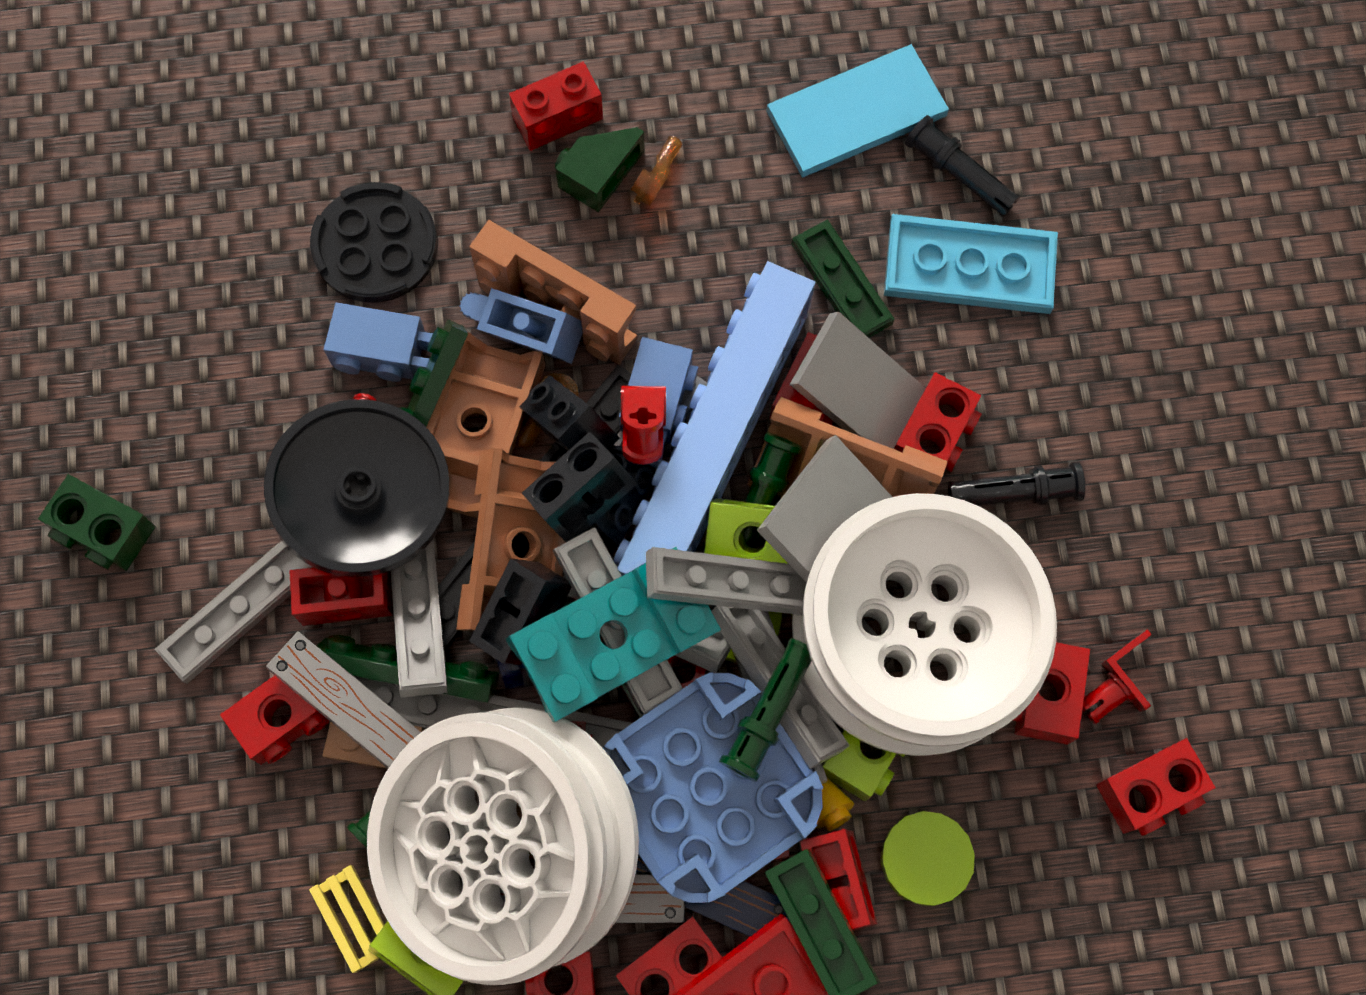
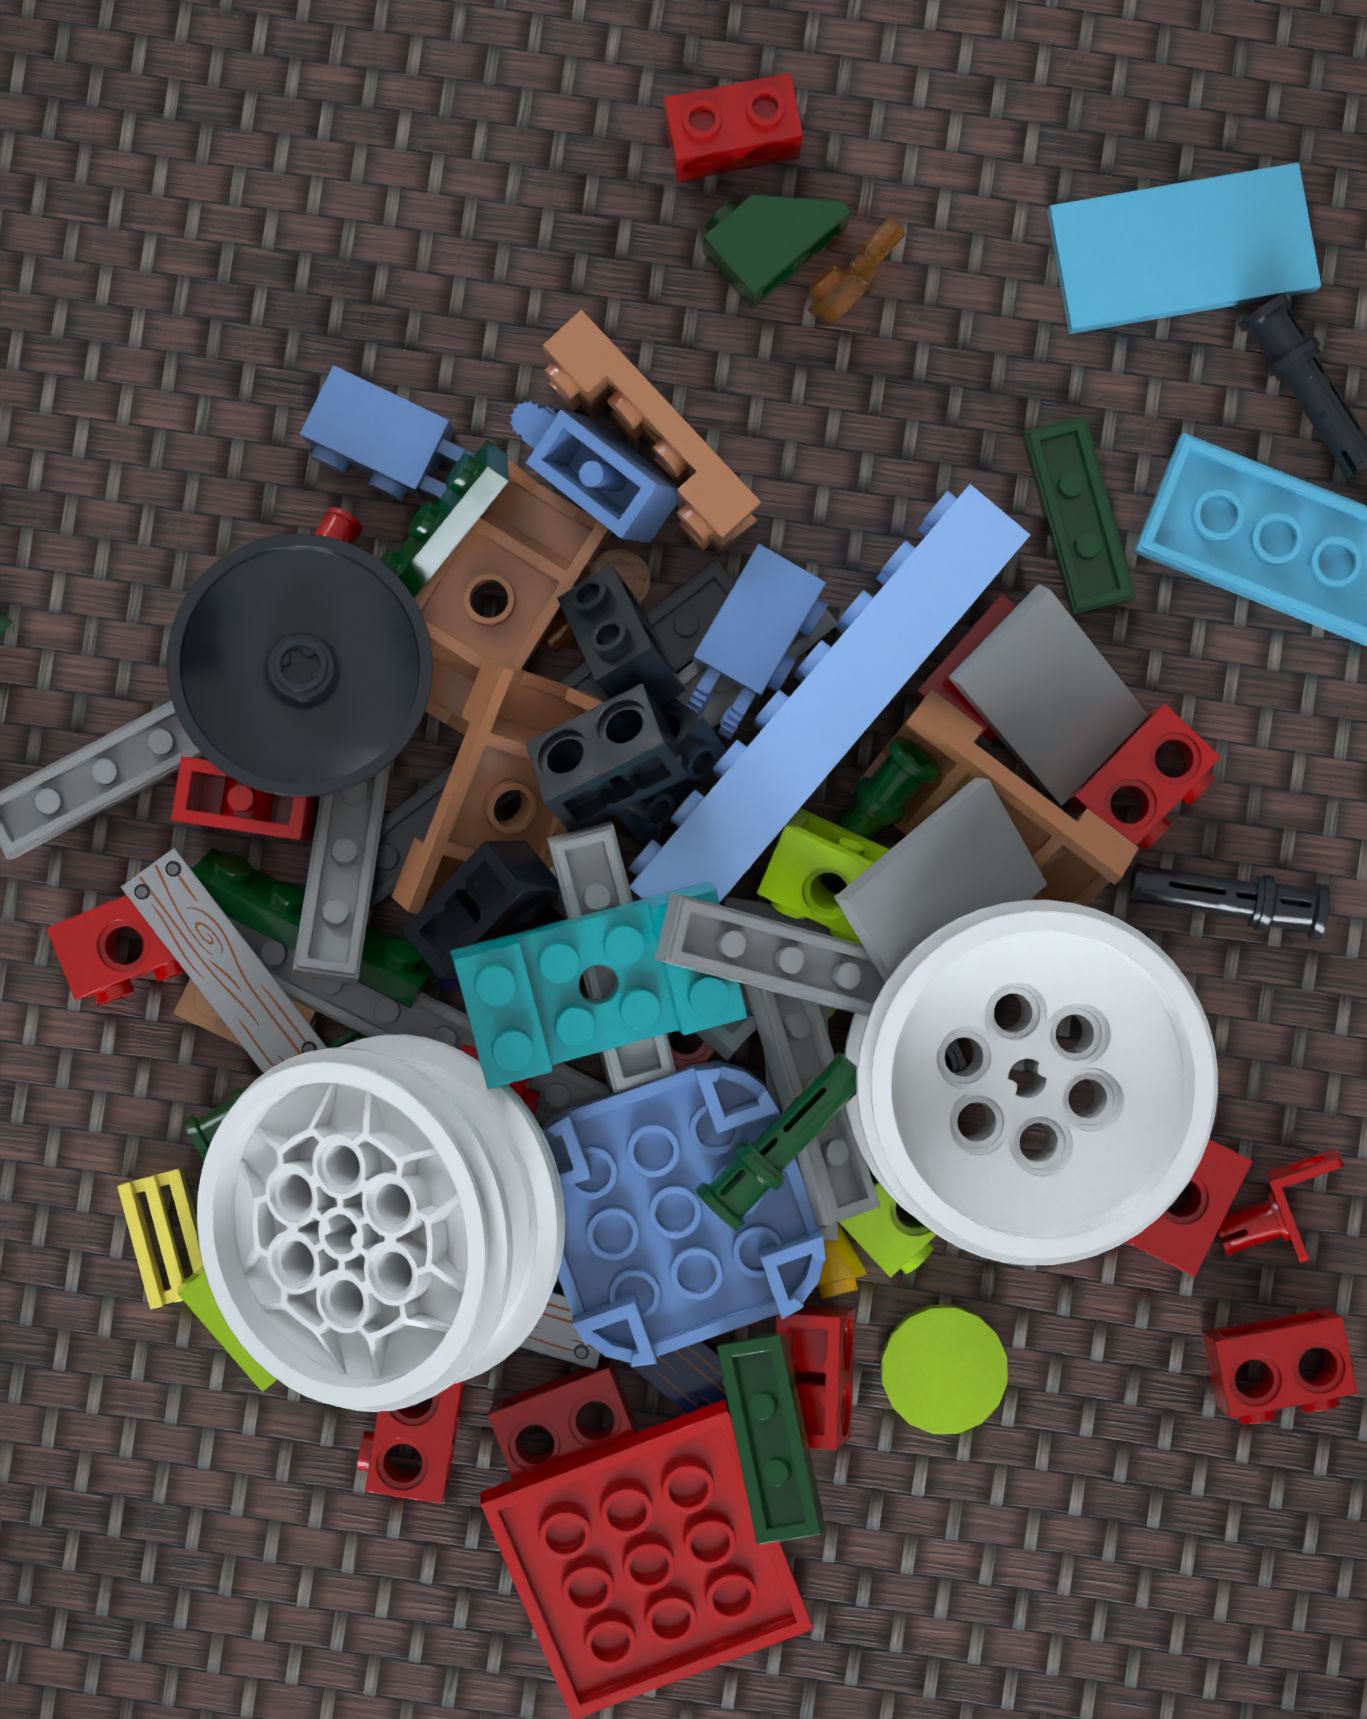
camera: 20 degrees right, 15 degrees up
black tile [310,182,438,303] -> none
red piece [621,385,666,465] -> none

